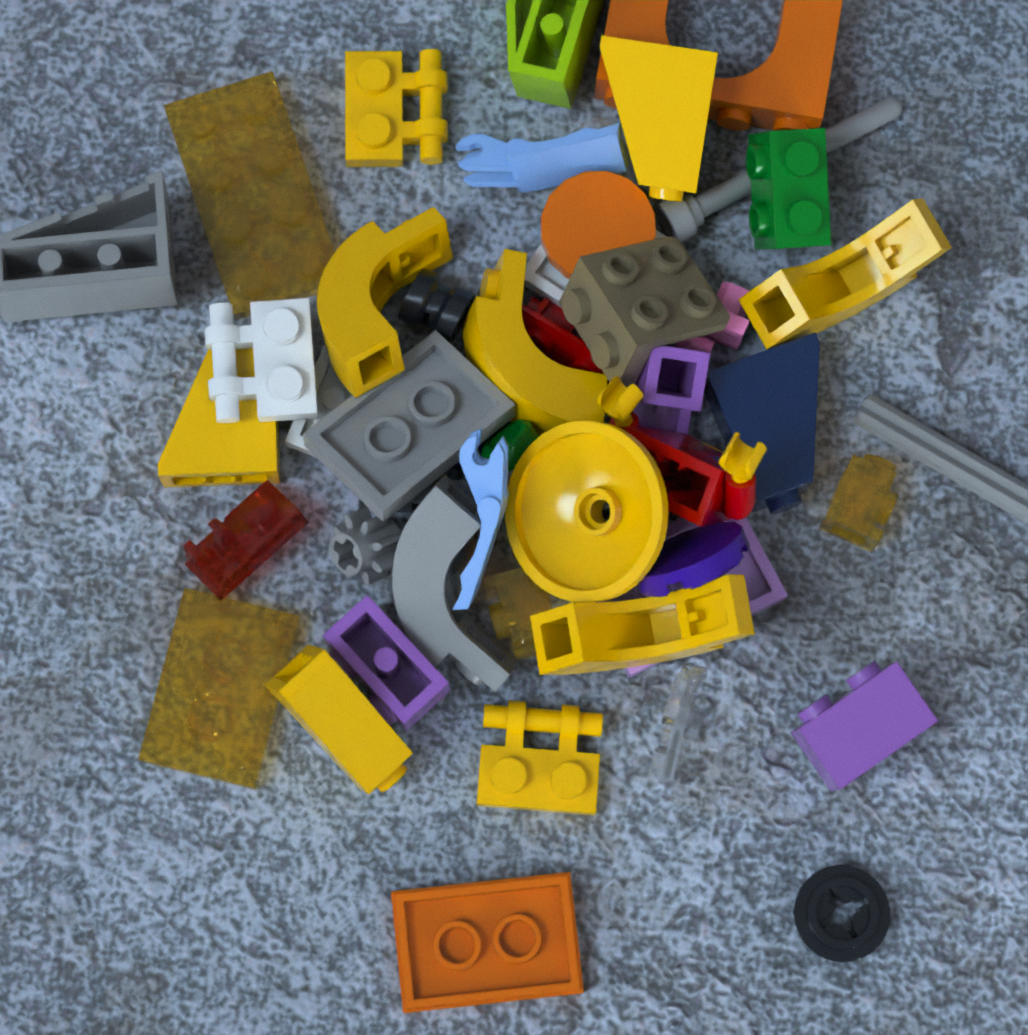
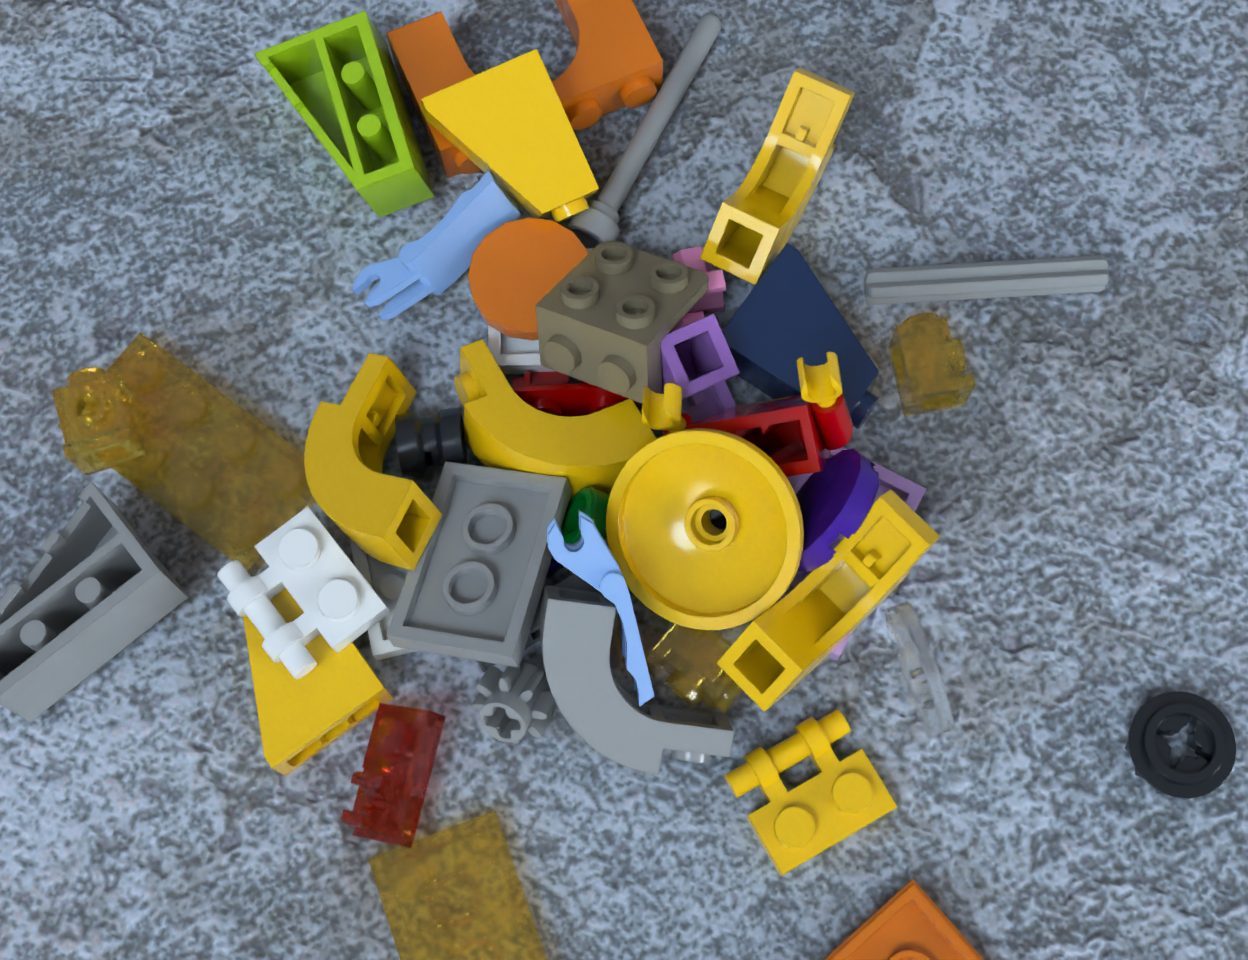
camera: 25 degrees left, 5 degrees down
yellow slope [264,644,413,795] -> none
medium lavender brick [323,595,450,731] -> none
yellow plate [345,49,448,167] -> none
green brick [746,128,831,250] -> none
medium lavender brick [790,661,938,791] -> none
none -> clear yellow brick [52,367,148,476]

